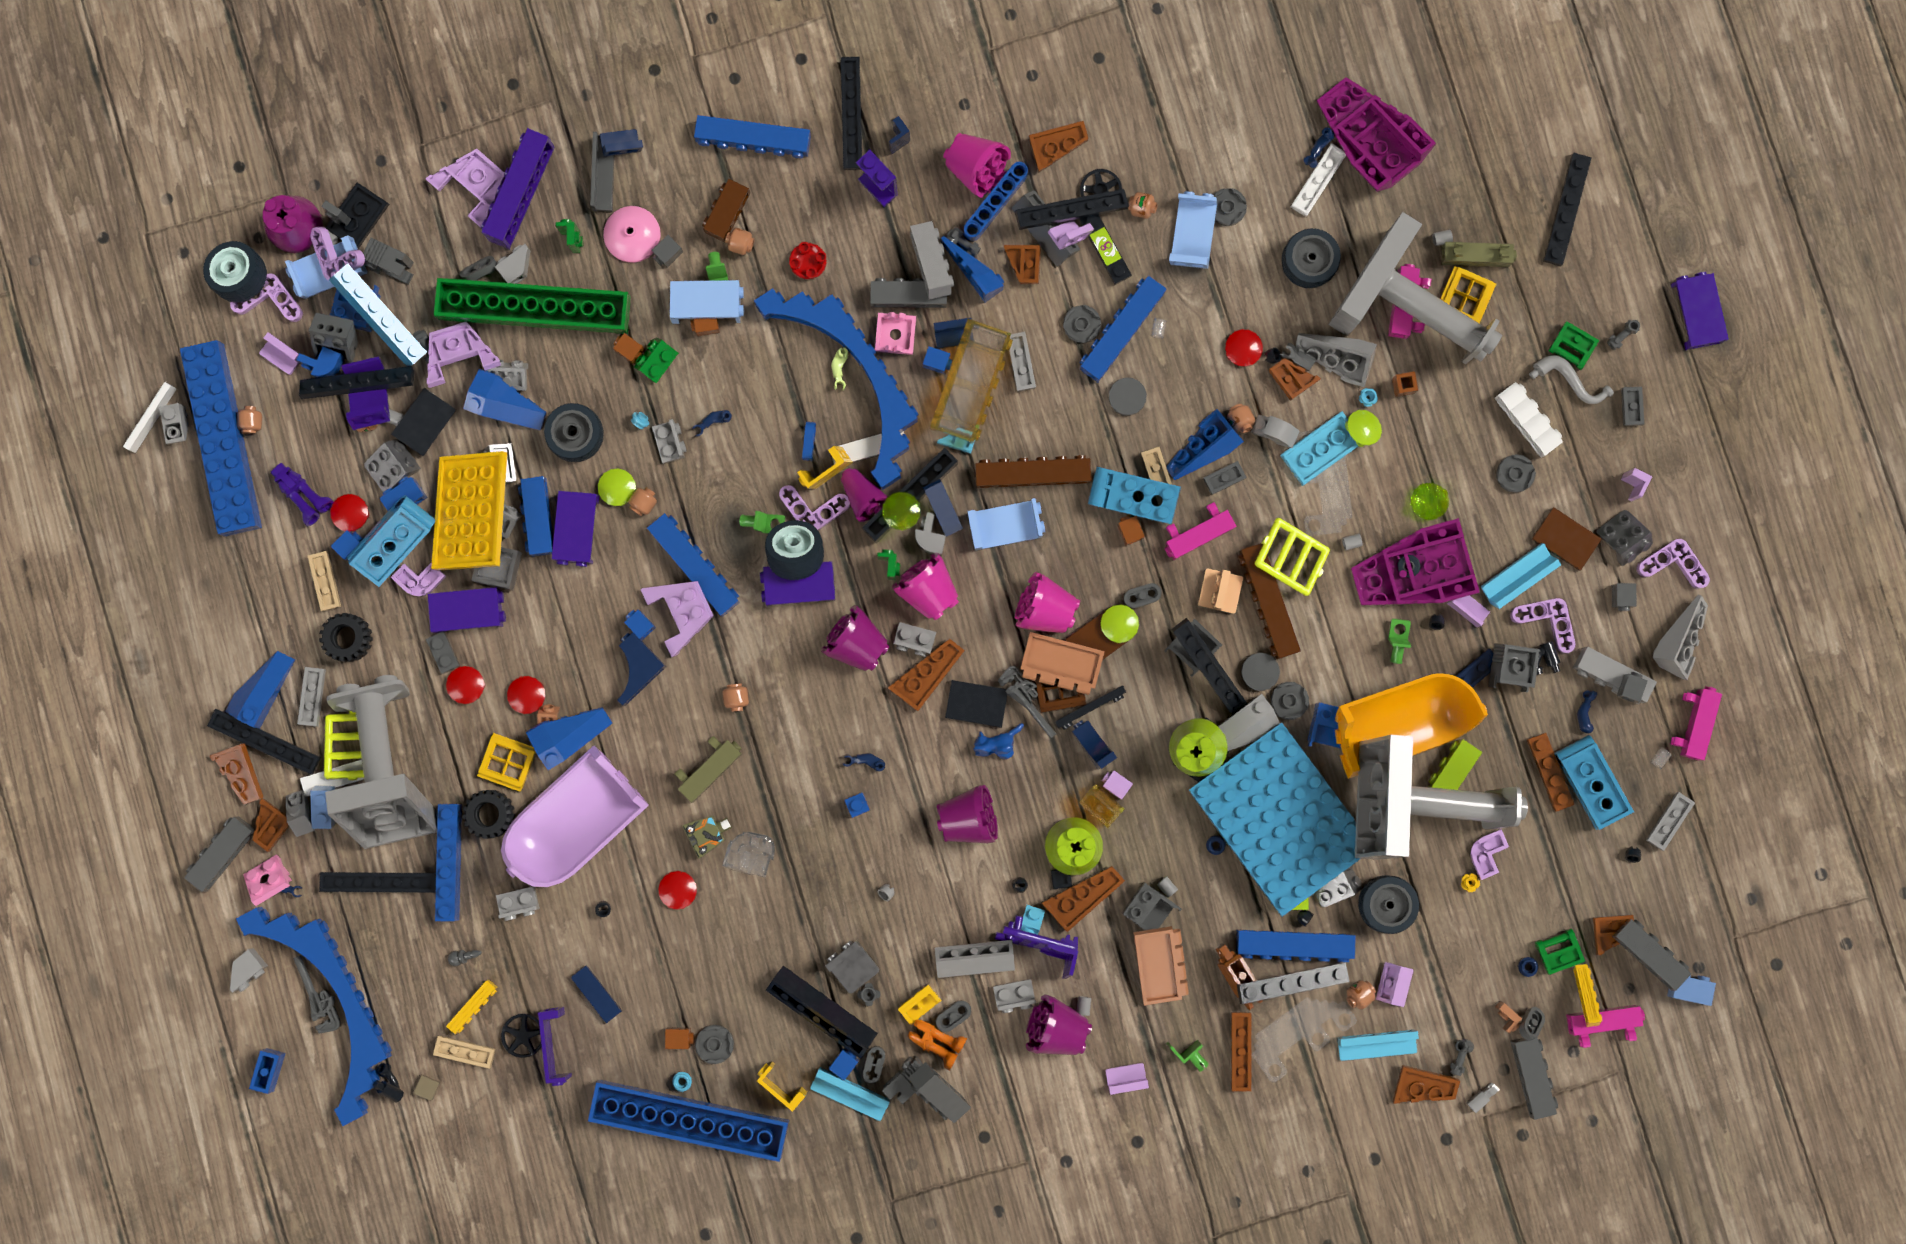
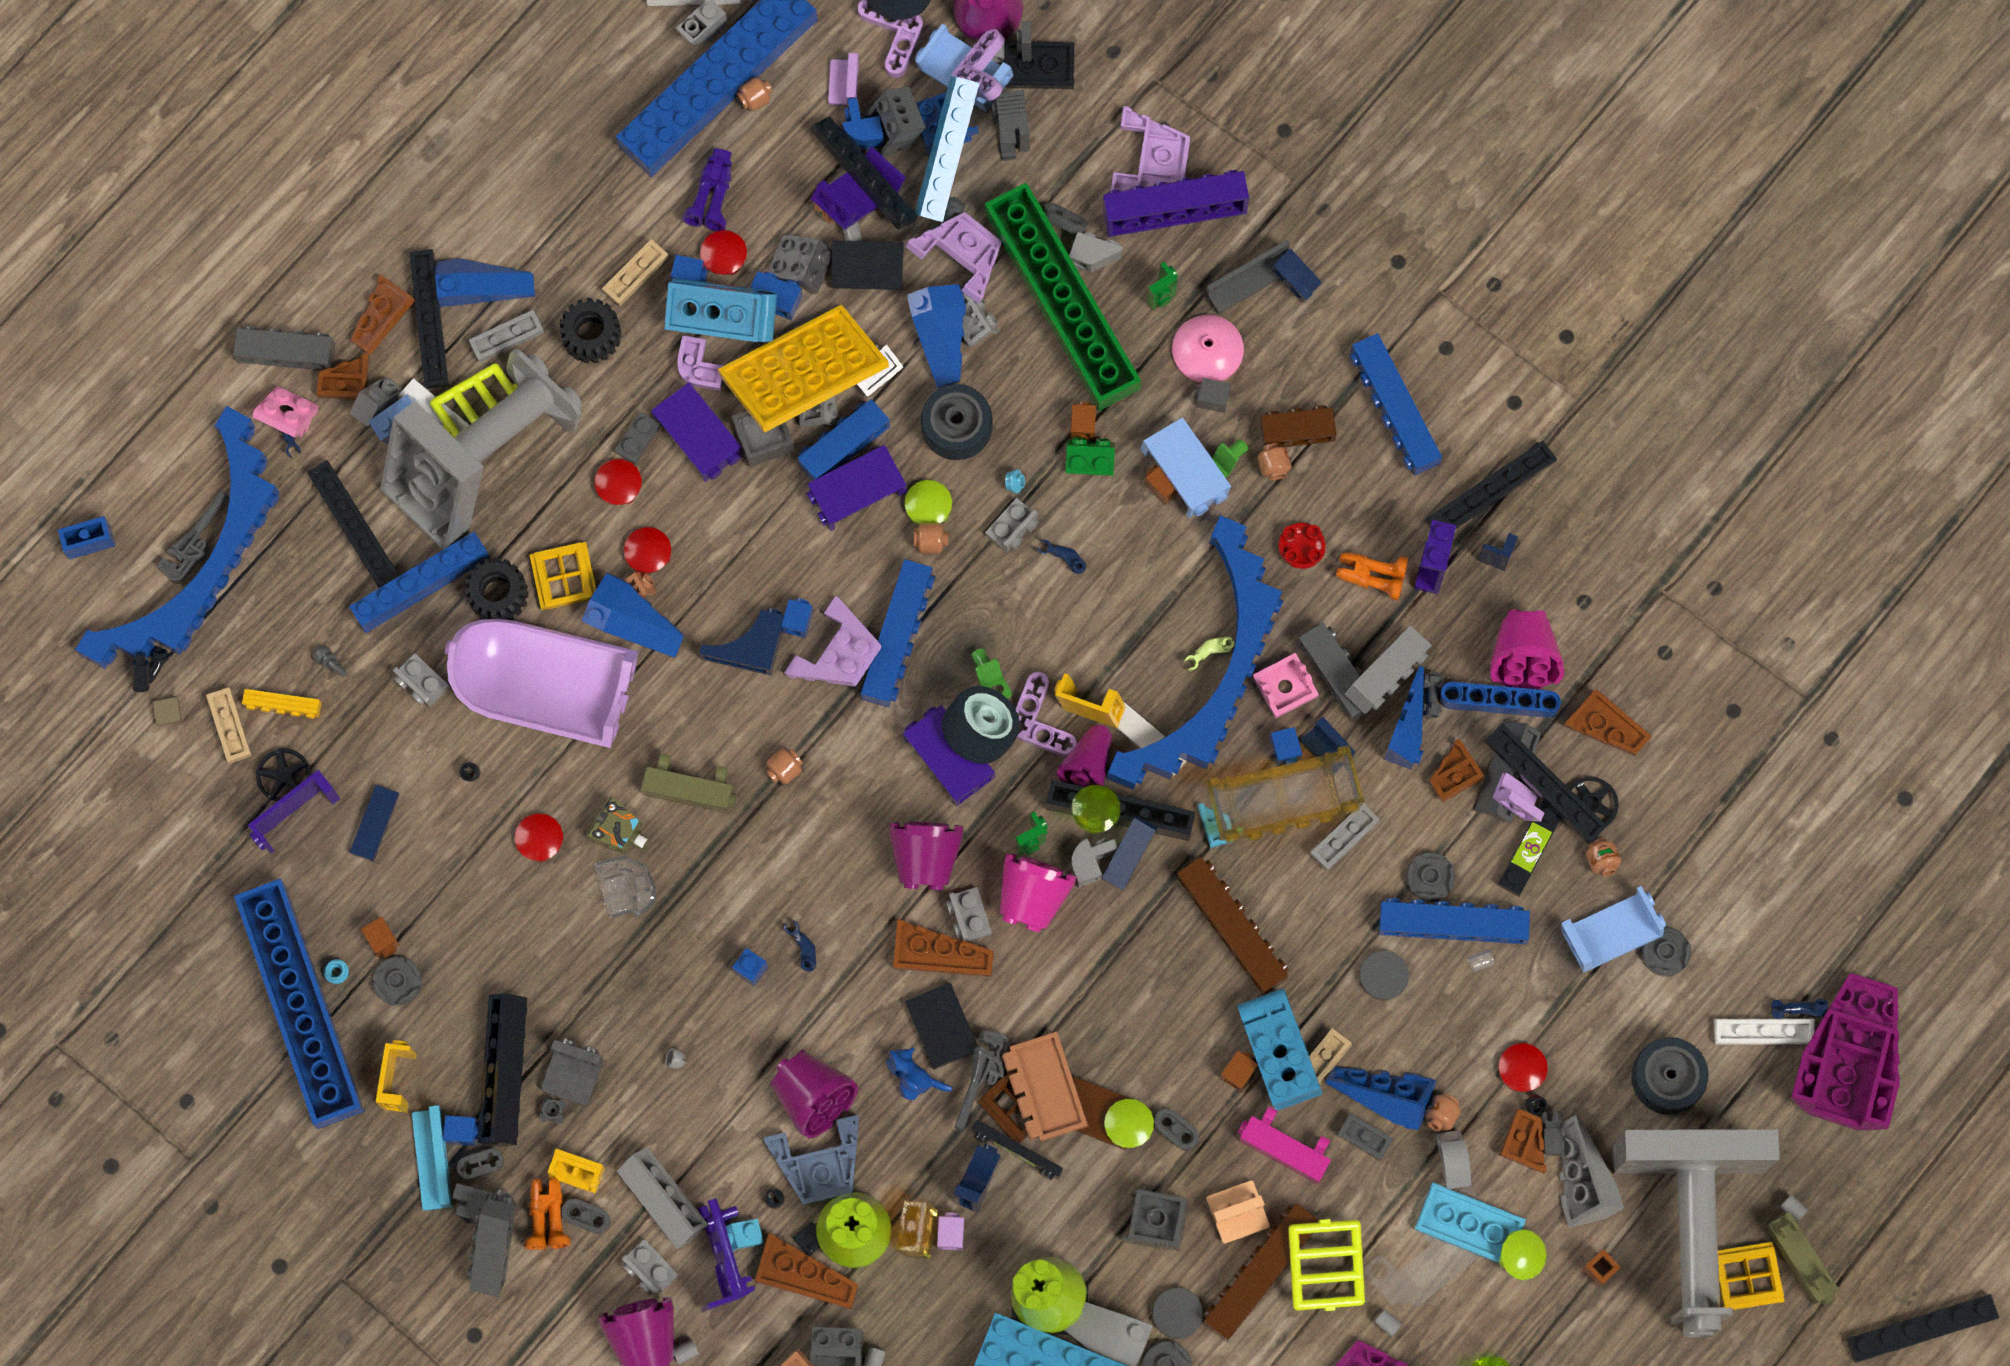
camera: 60 degrees right, 10 degrees down
light grey slope [230,948,268,993] -> none
blue piece [802,421,816,461] -> none
light blue panel [967,498,1045,551] -> none
dark pink cone [1015,572,1080,633] -> none
black plate [1171,618,1248,715] -> none
medium azure plate [1359,388,1378,407] -> none
dark pink brick [1388,264,1432,339] -> none
none -> sand blue wing [764,1115,859,1206]
none -> orange piece [1336,552,1409,601]

